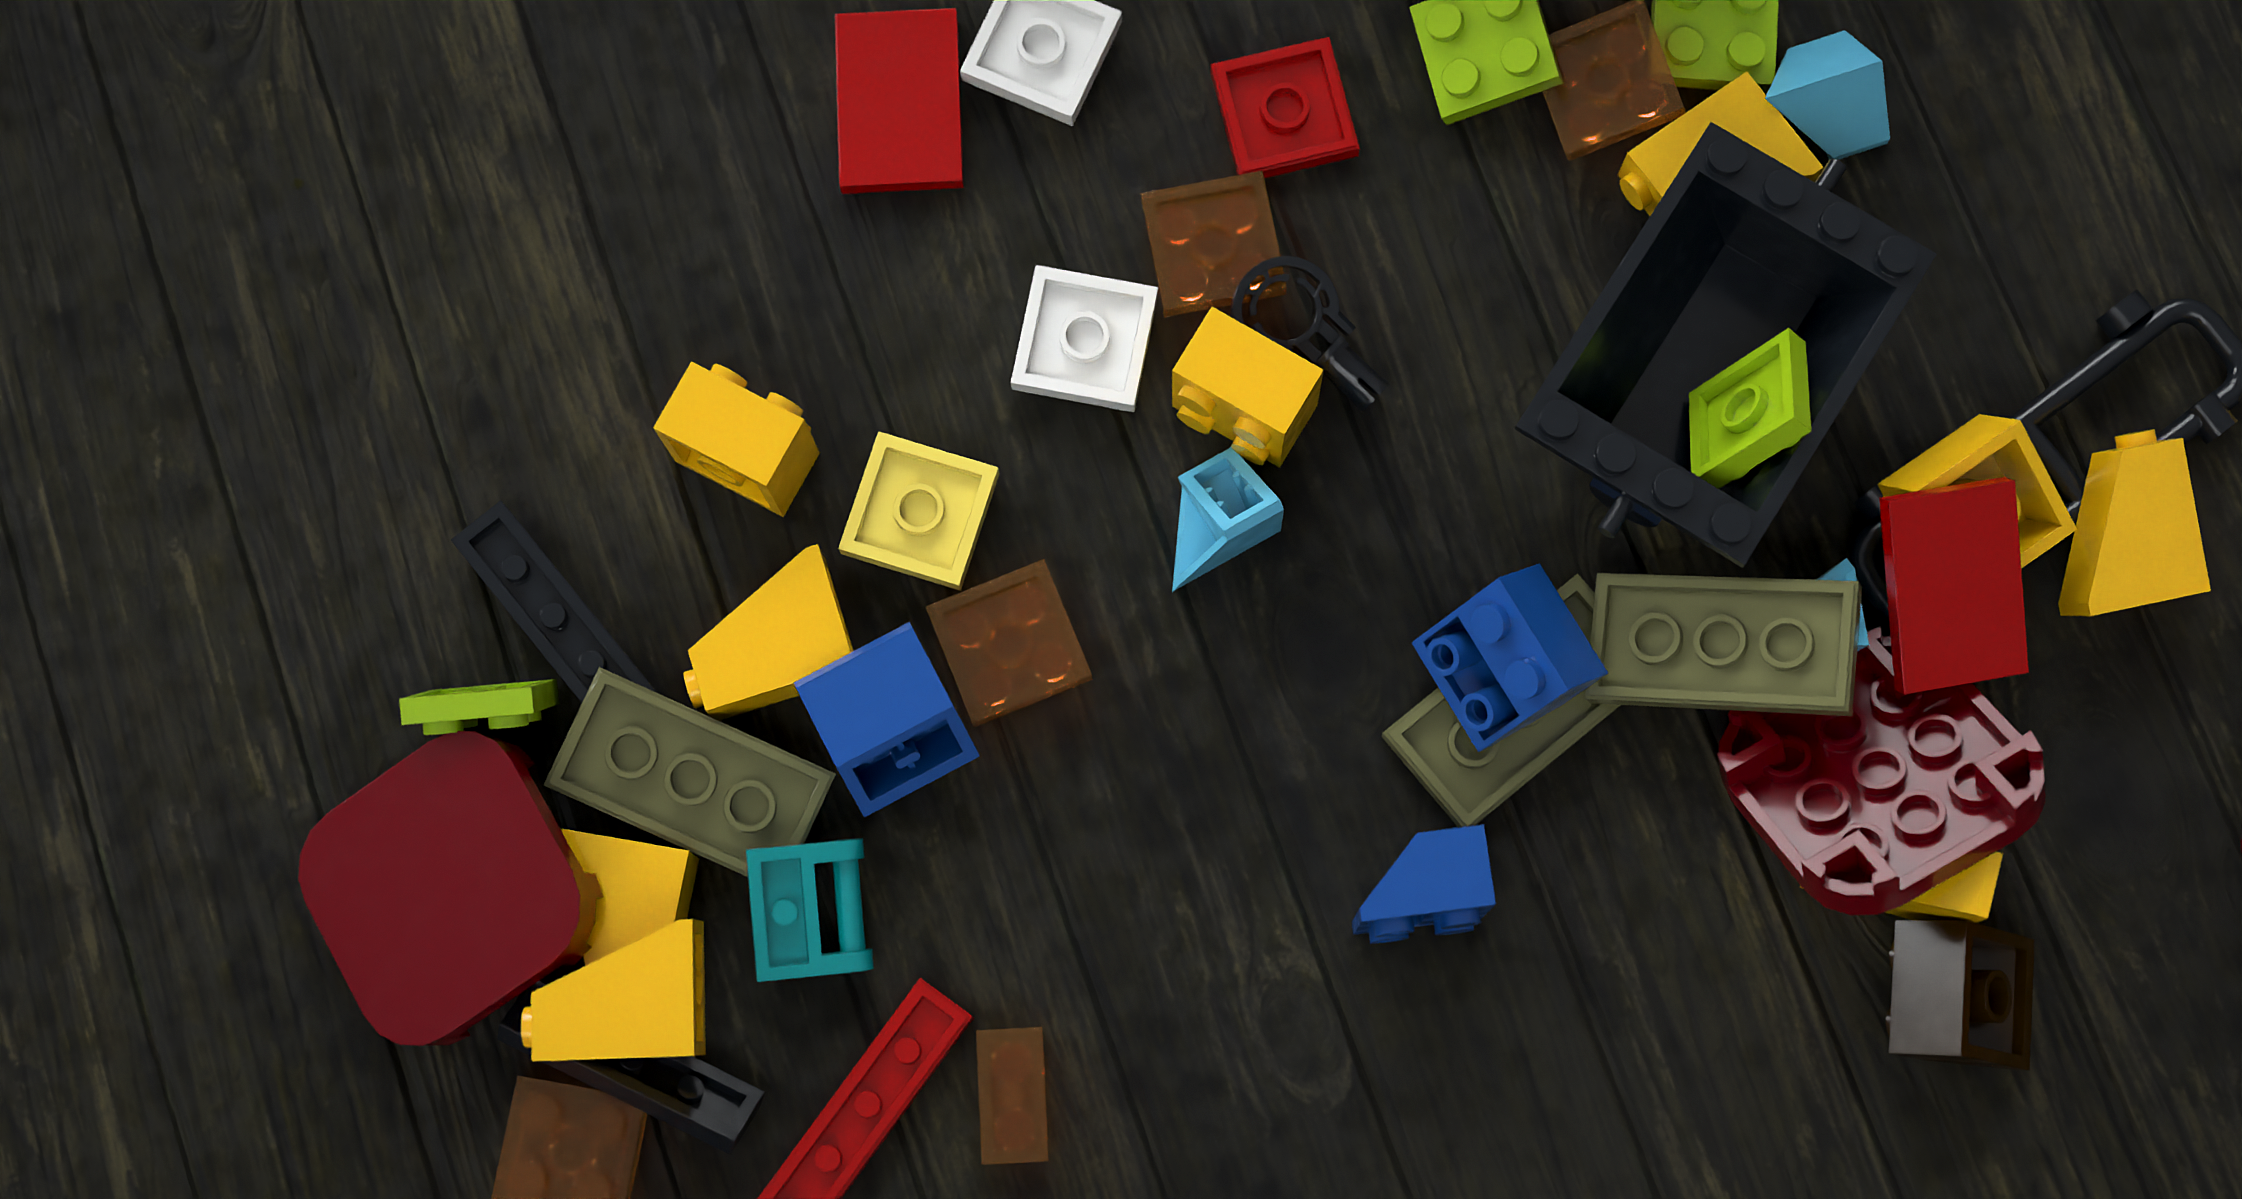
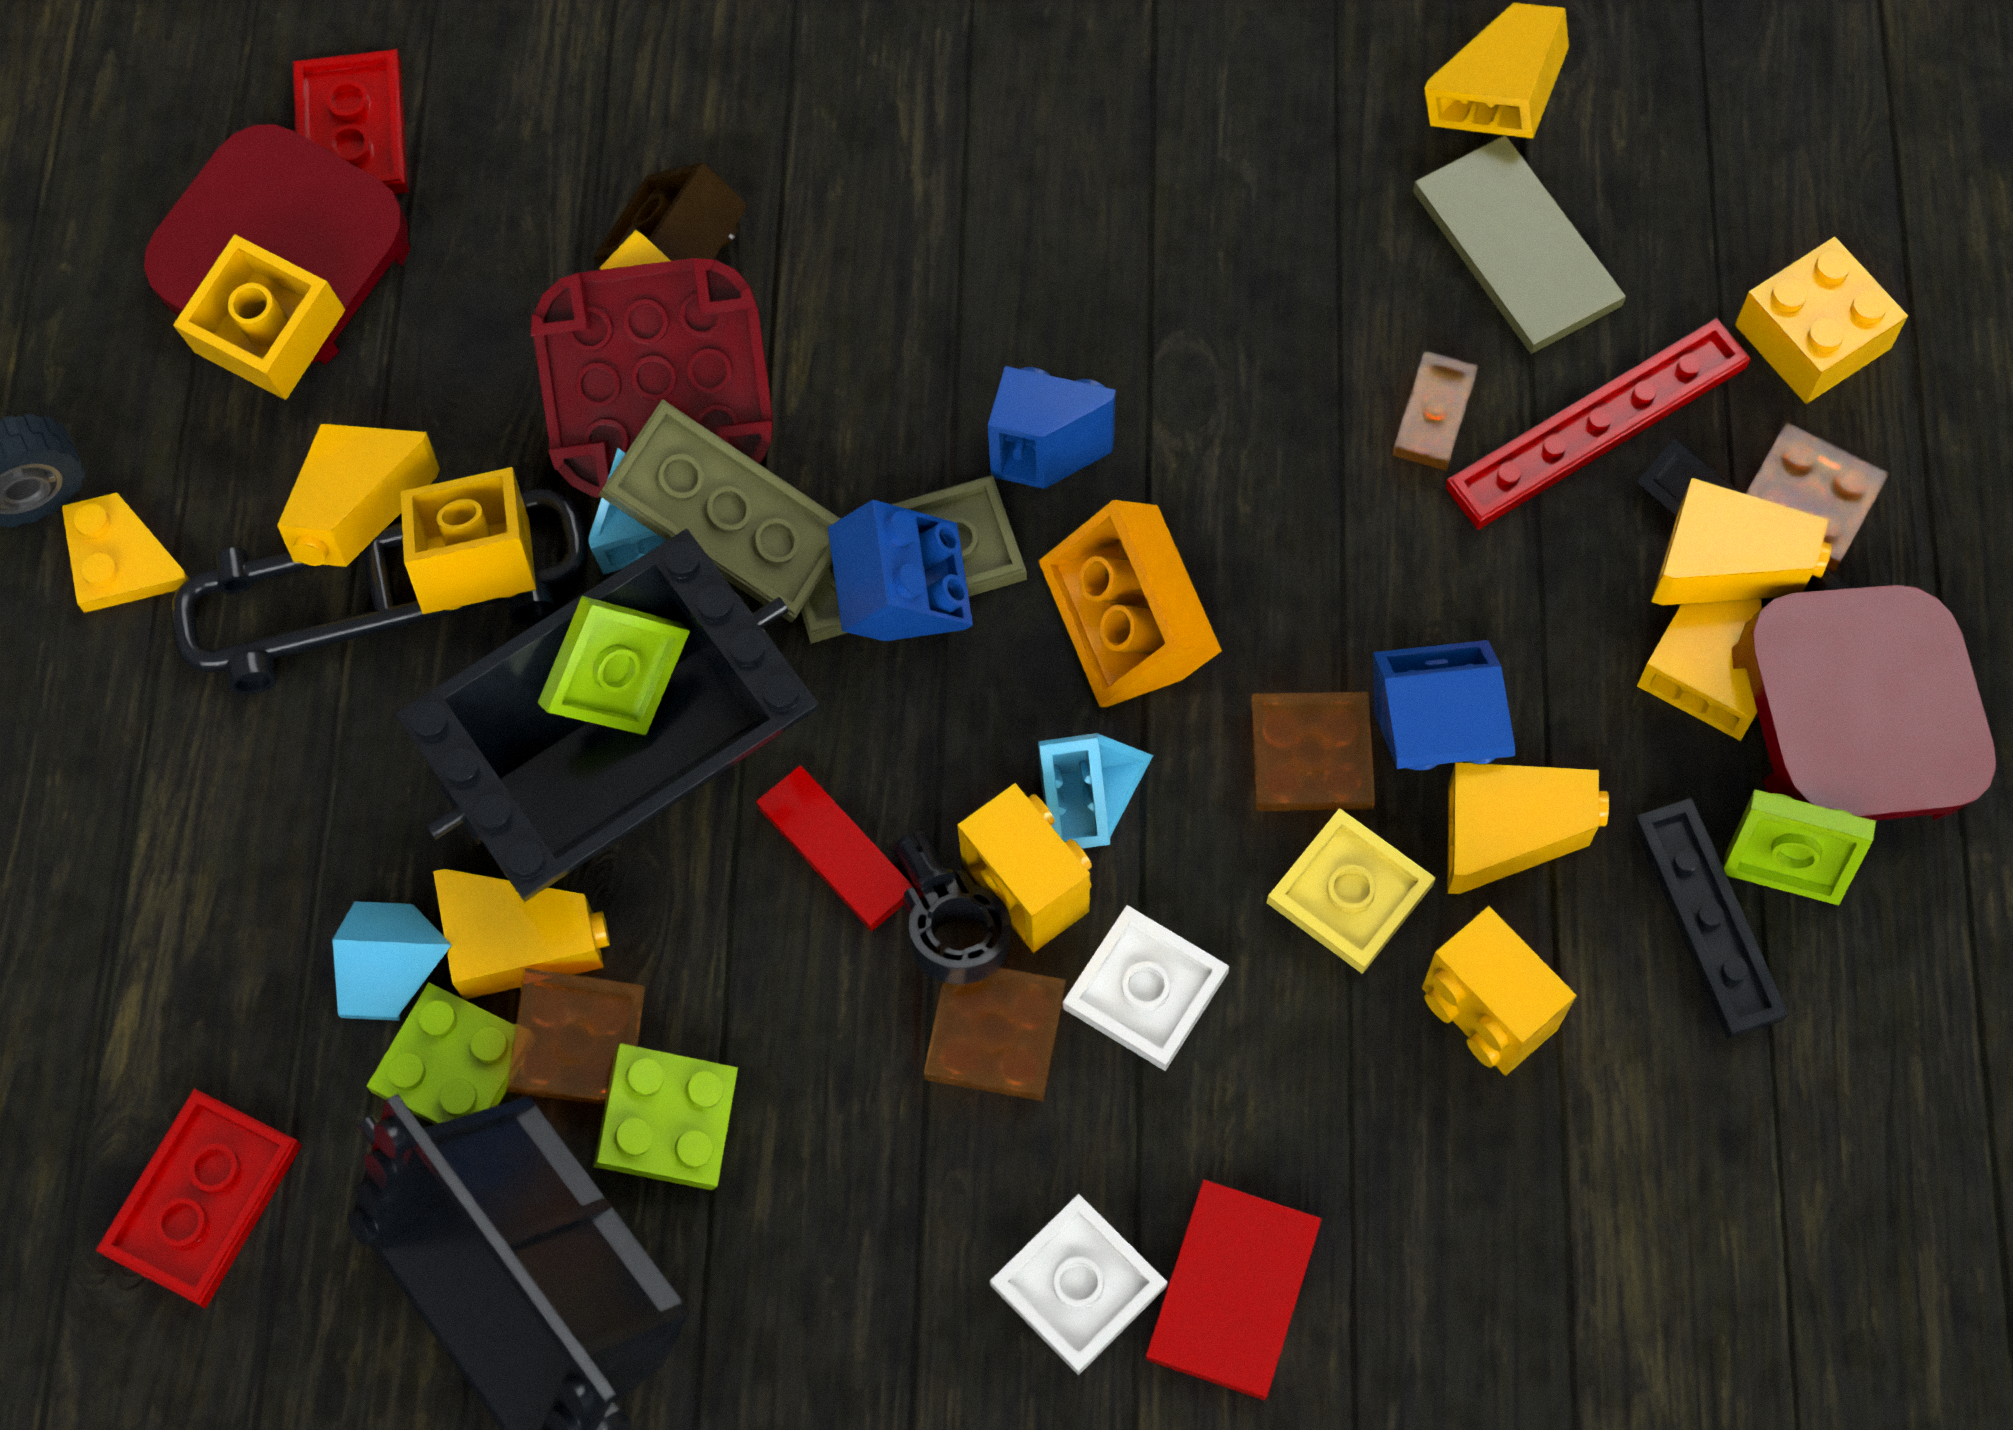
camera: 160 degrees left, 10 degrees down
olive tile [544,667,836,877] -> none
teal plate [745,838,874,982] -> none
red tile [1210,37,1360,184] -> none
red tile [1879,477,2029,695] -> none
none -> red tile [756,765,915,932]
none -> light orange slope [1038,499,1222,707]

